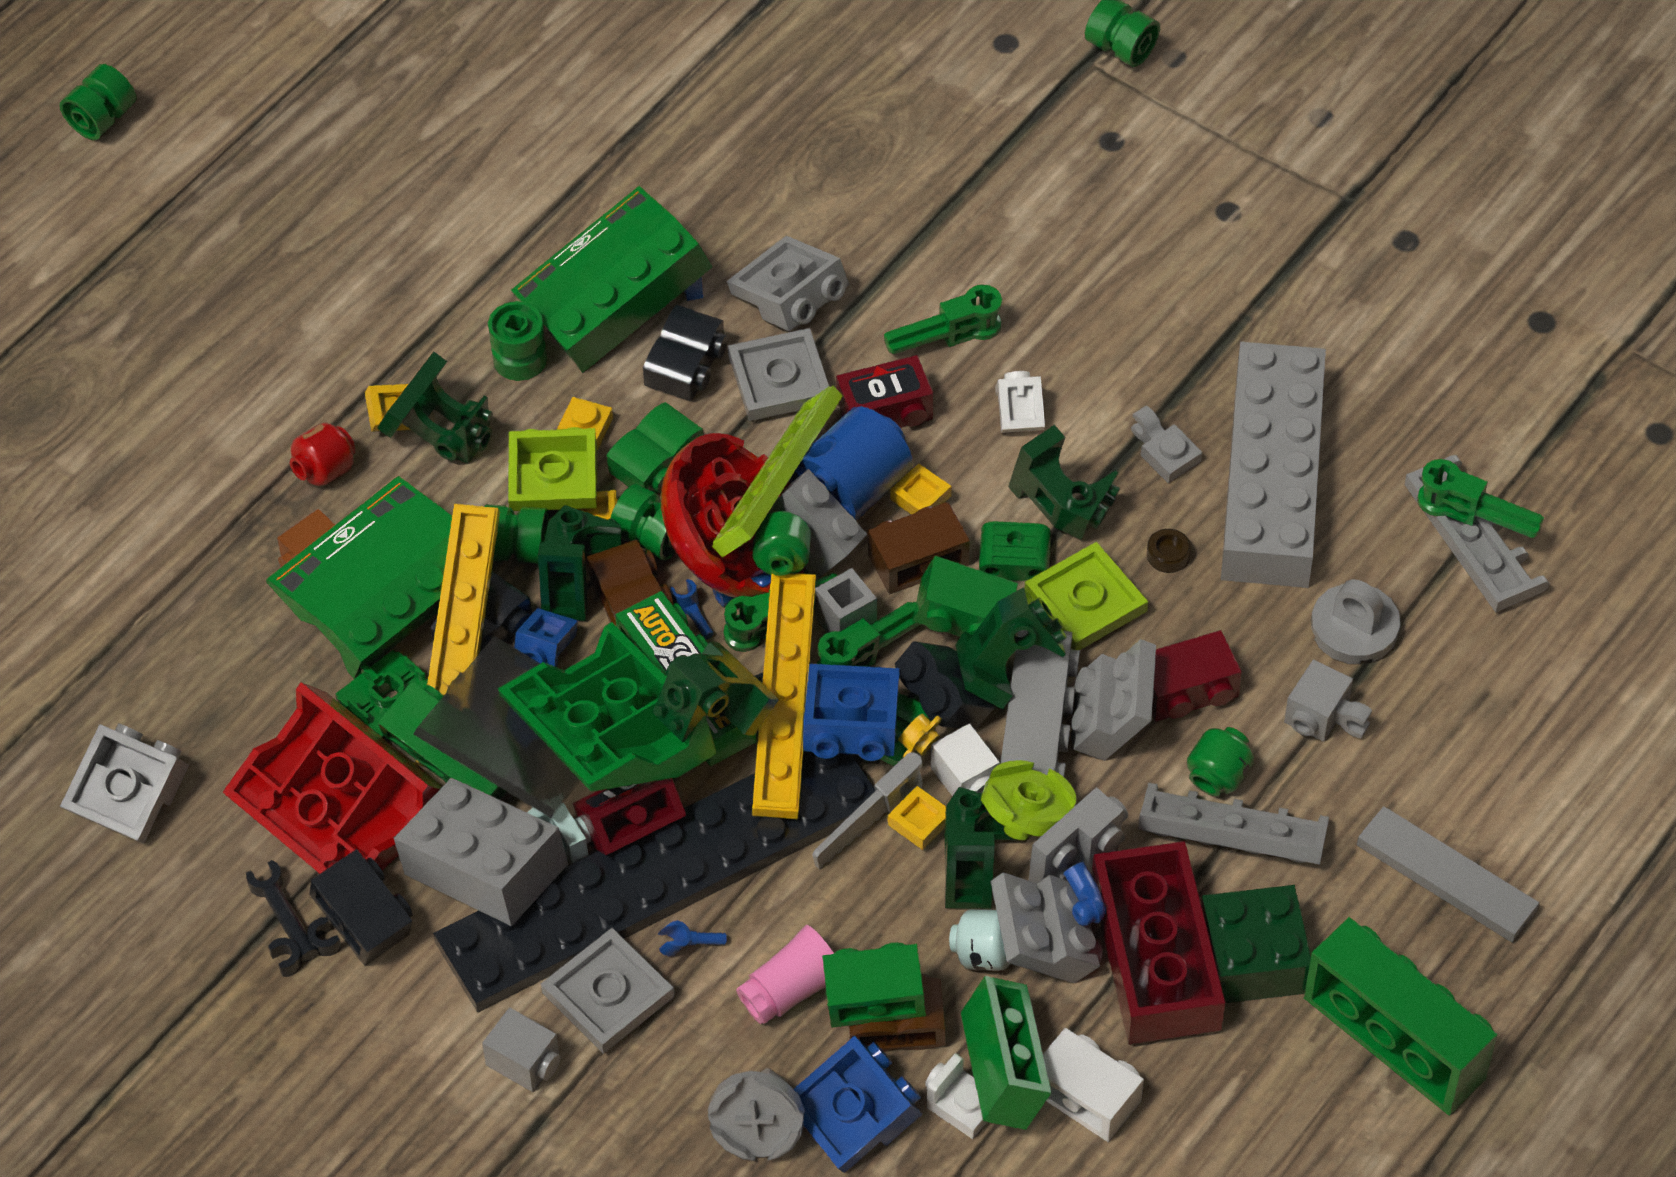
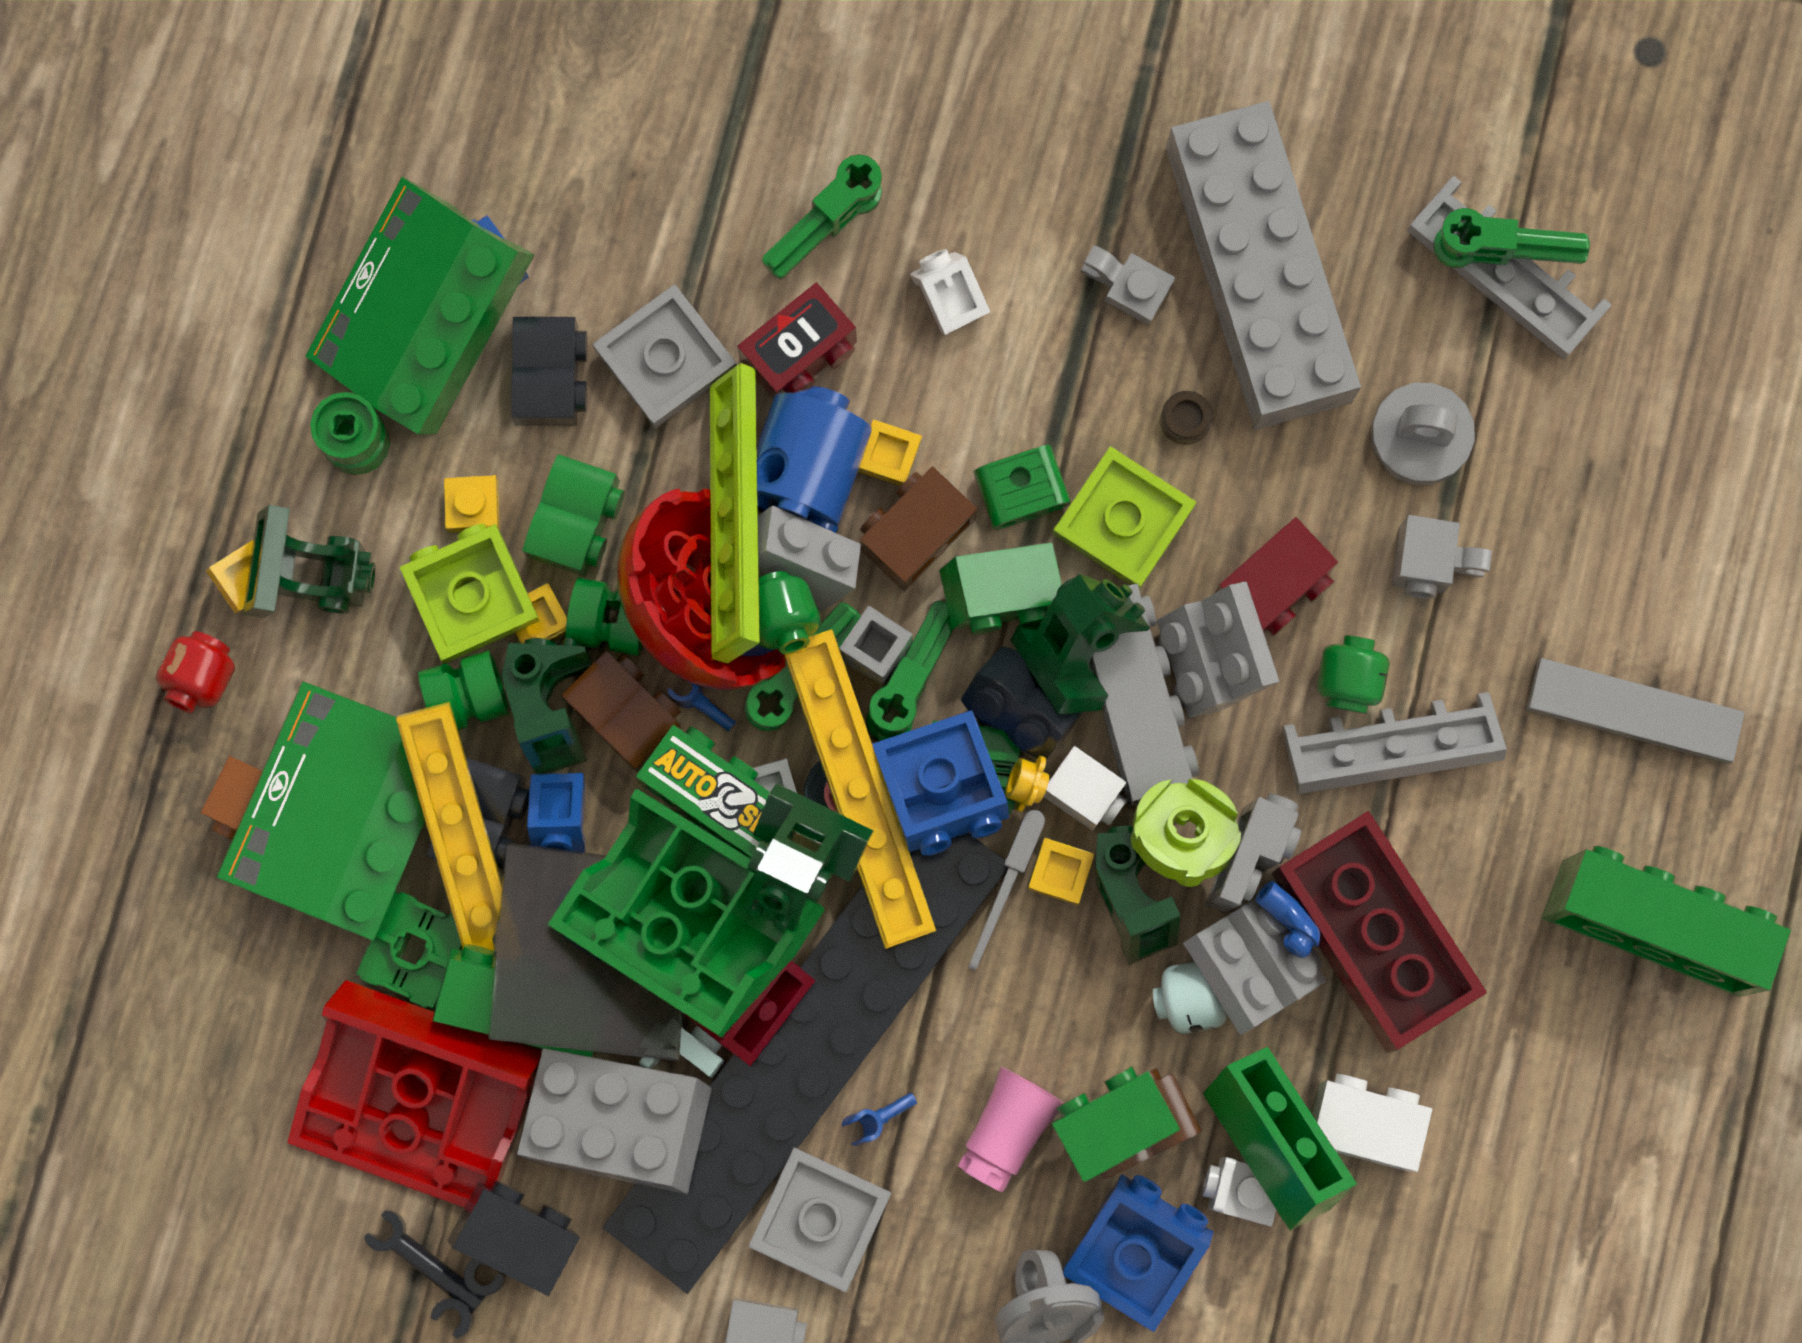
camera: 25 degrees left, 25 degrees up
light grey plate [60,723,189,844] -> none
light grey plate [727,236,849,331] -> none
dark green tile [1008,424,1120,540] -> none
dark green brick [1201,885,1311,1003] -> none

